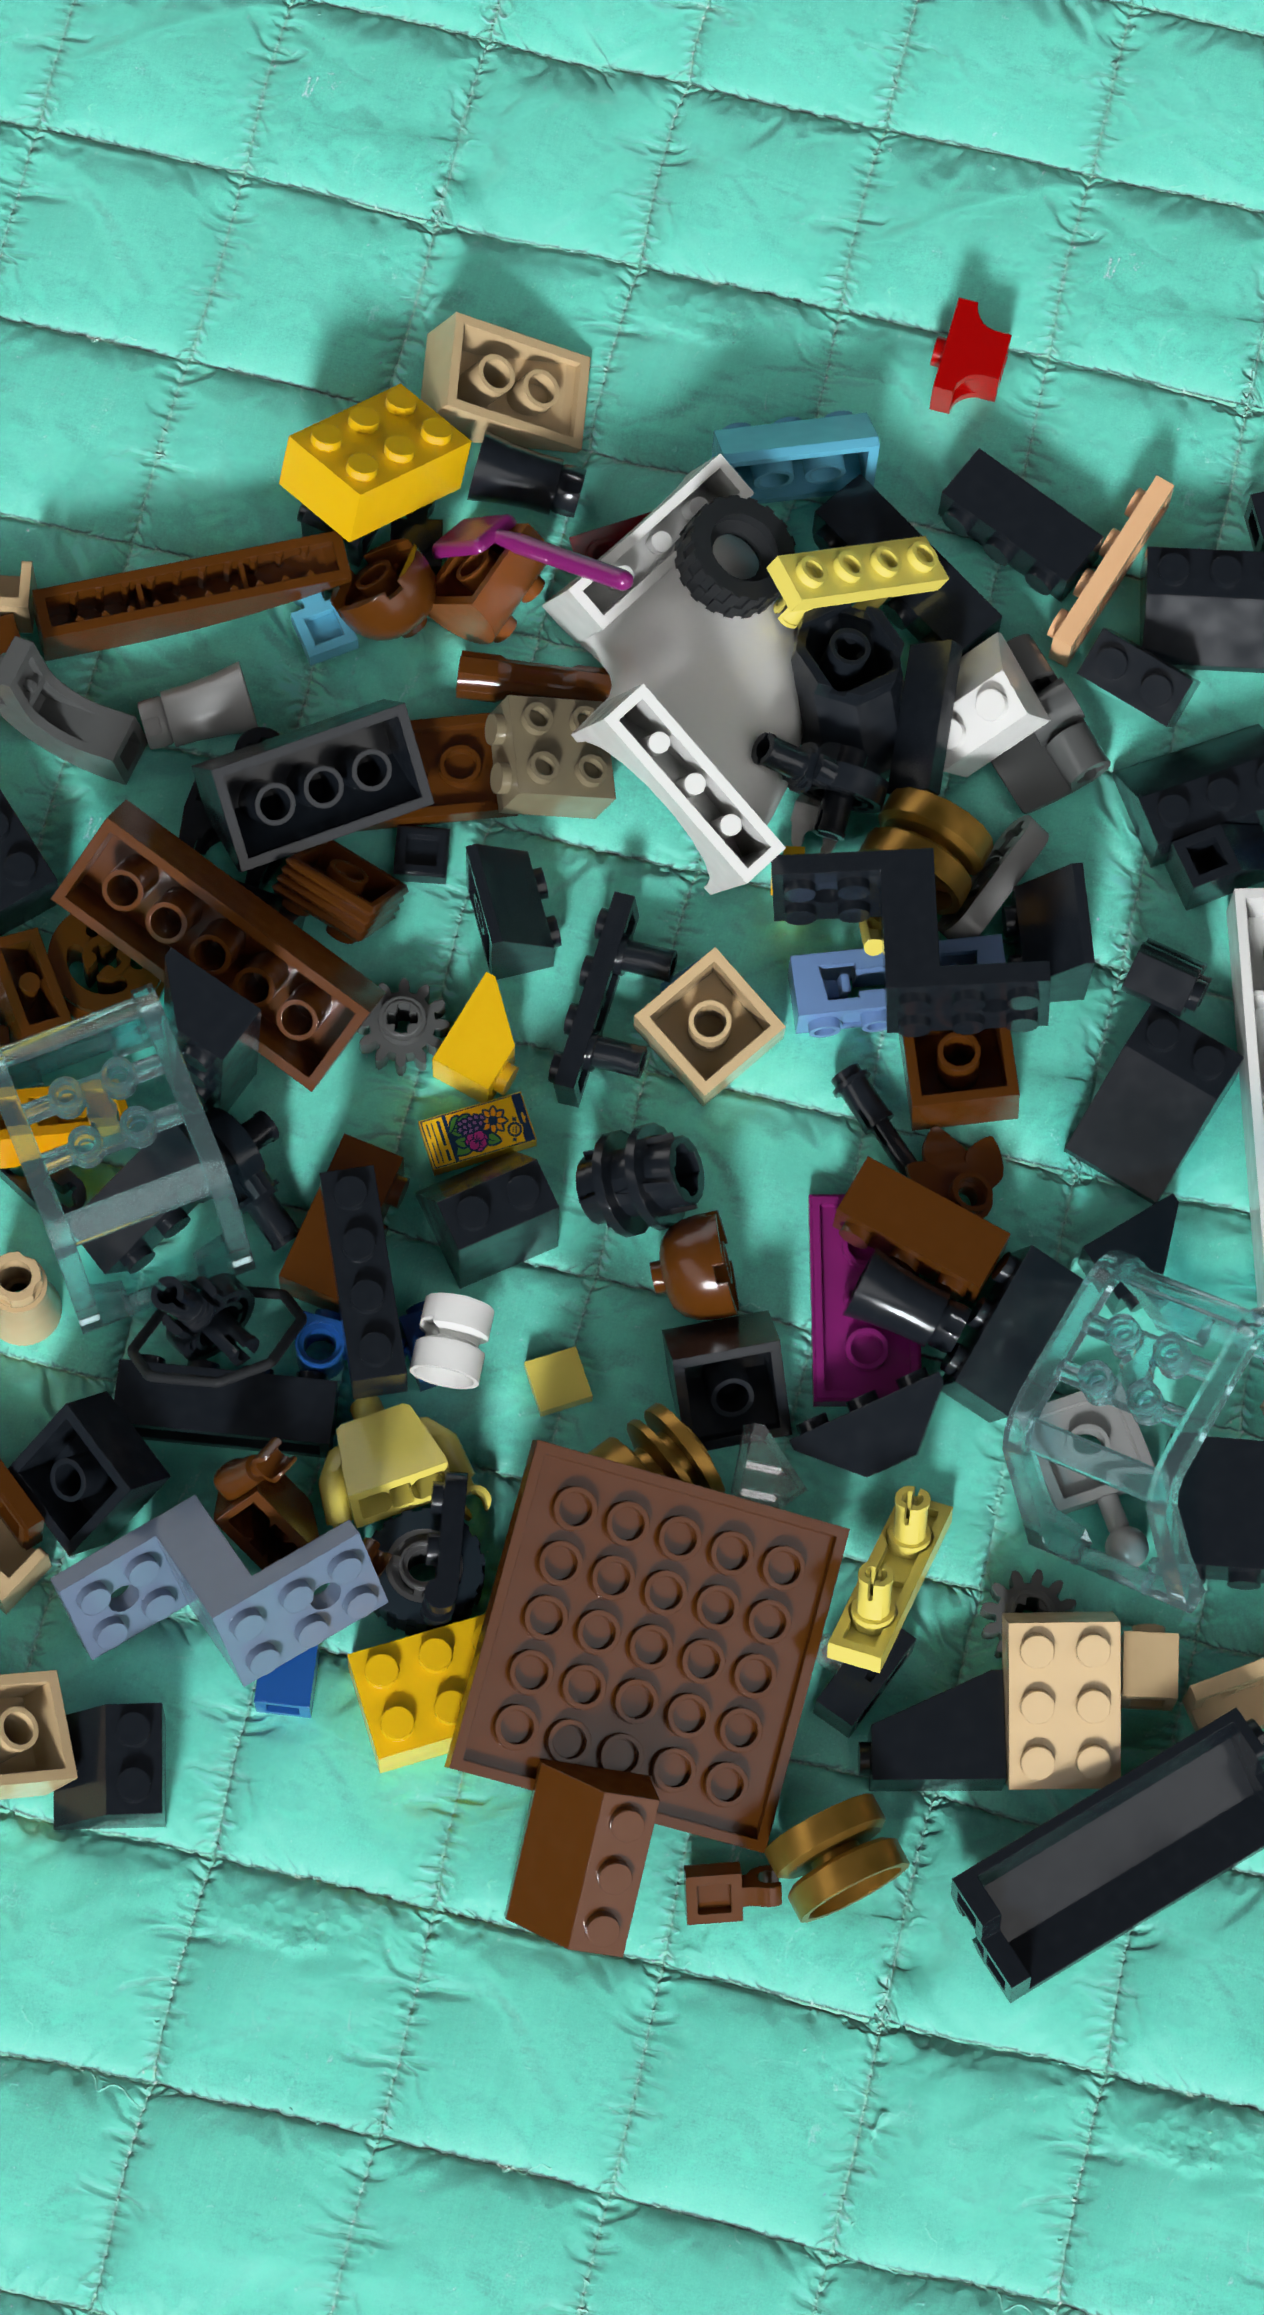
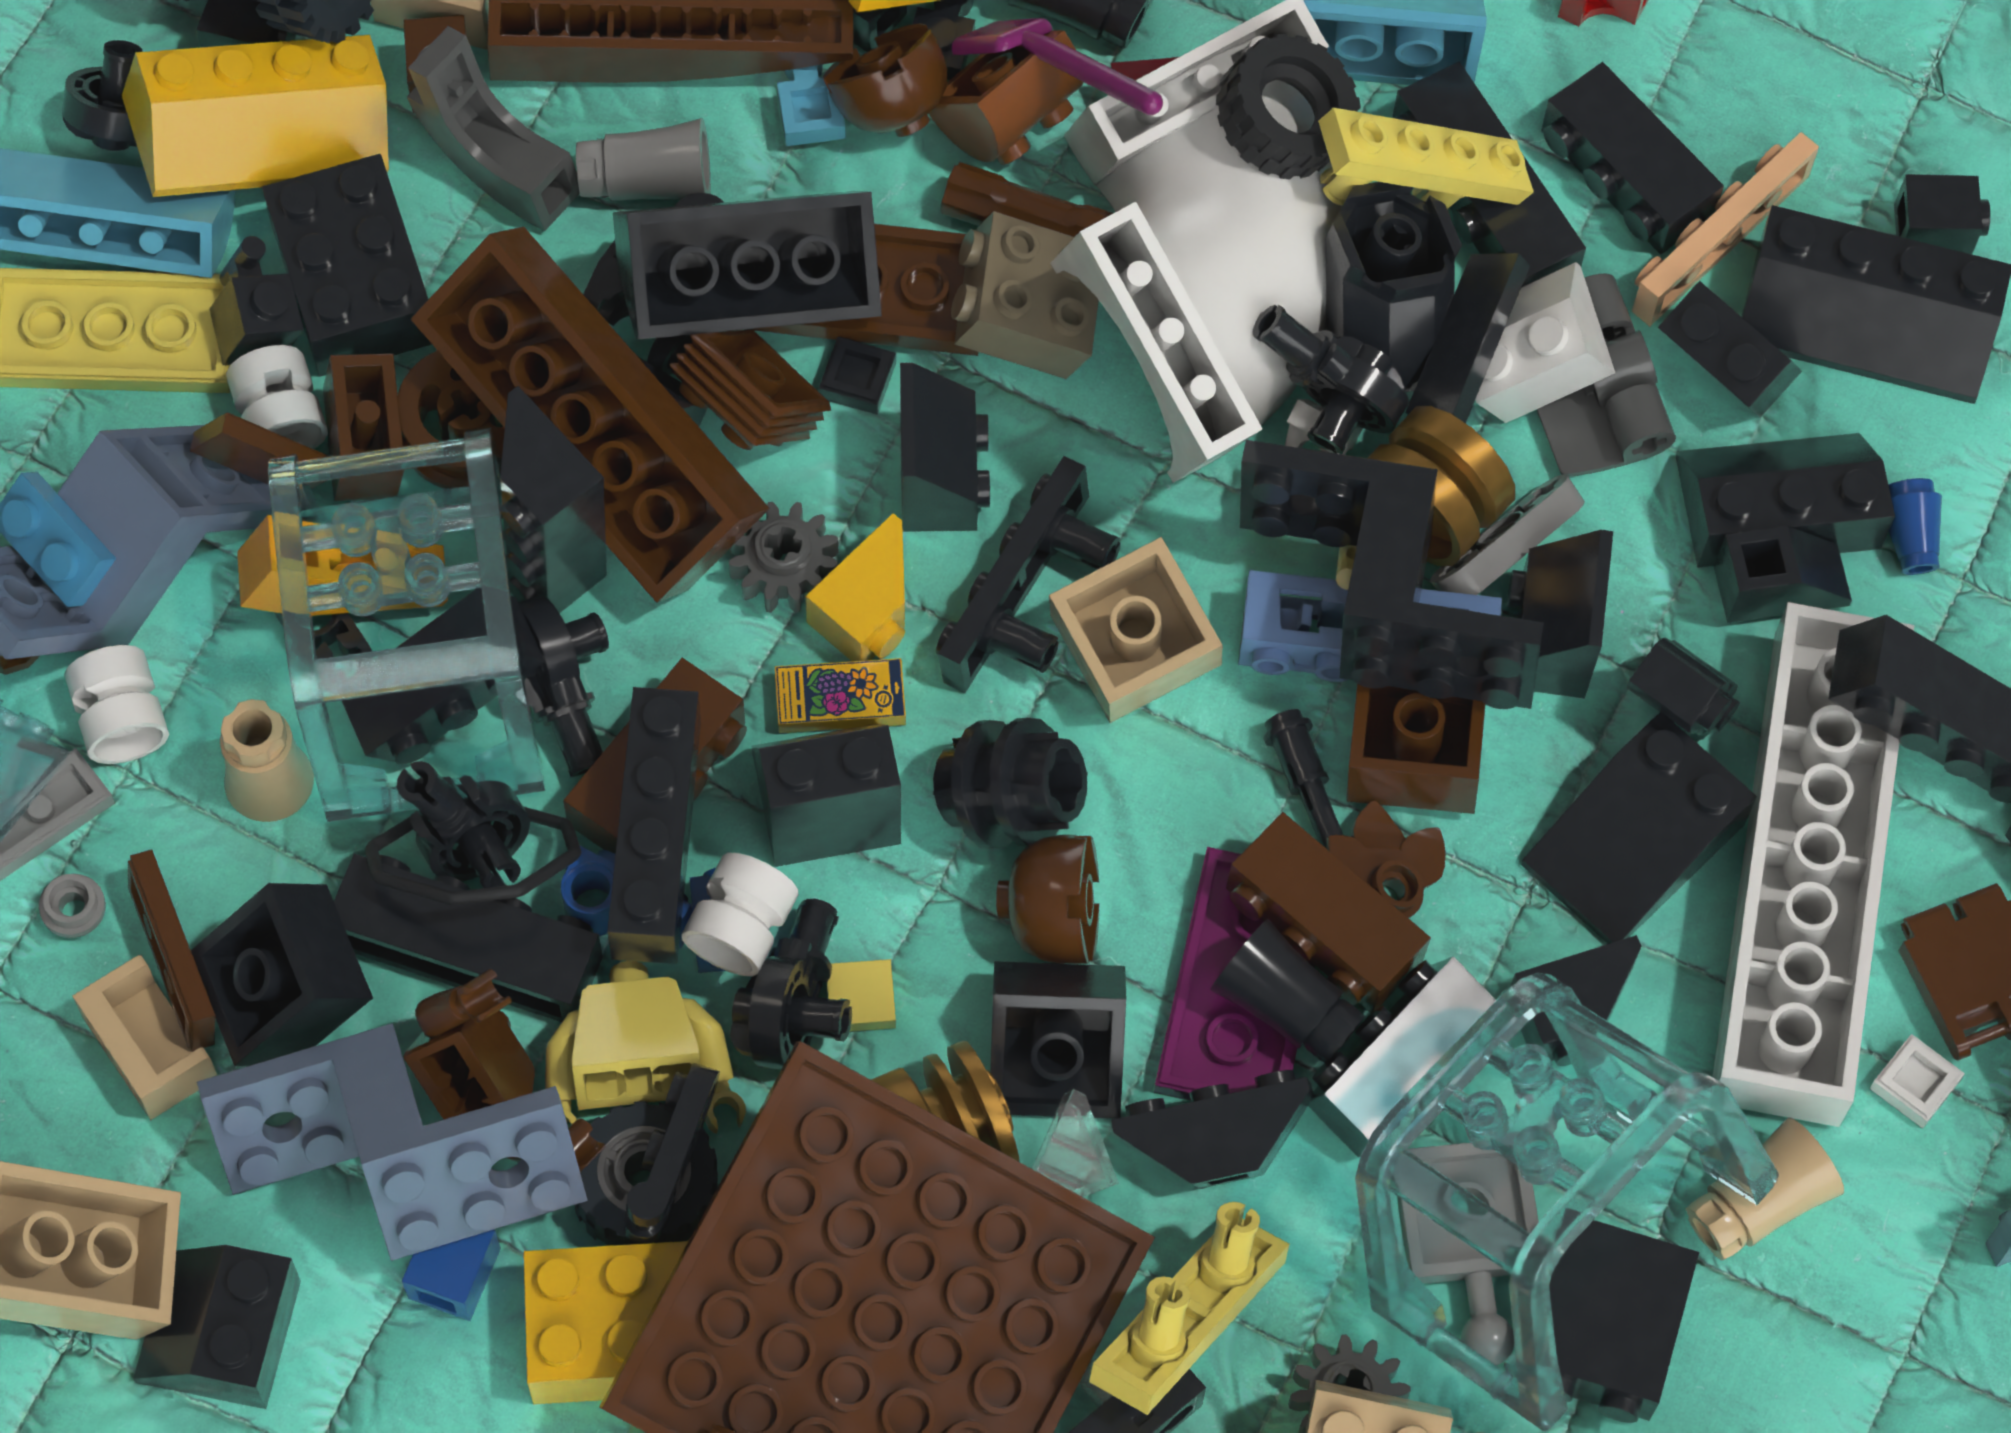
camera: 15 degrees right, 5 degrees down
none -> black pin [730,899,852,1070]

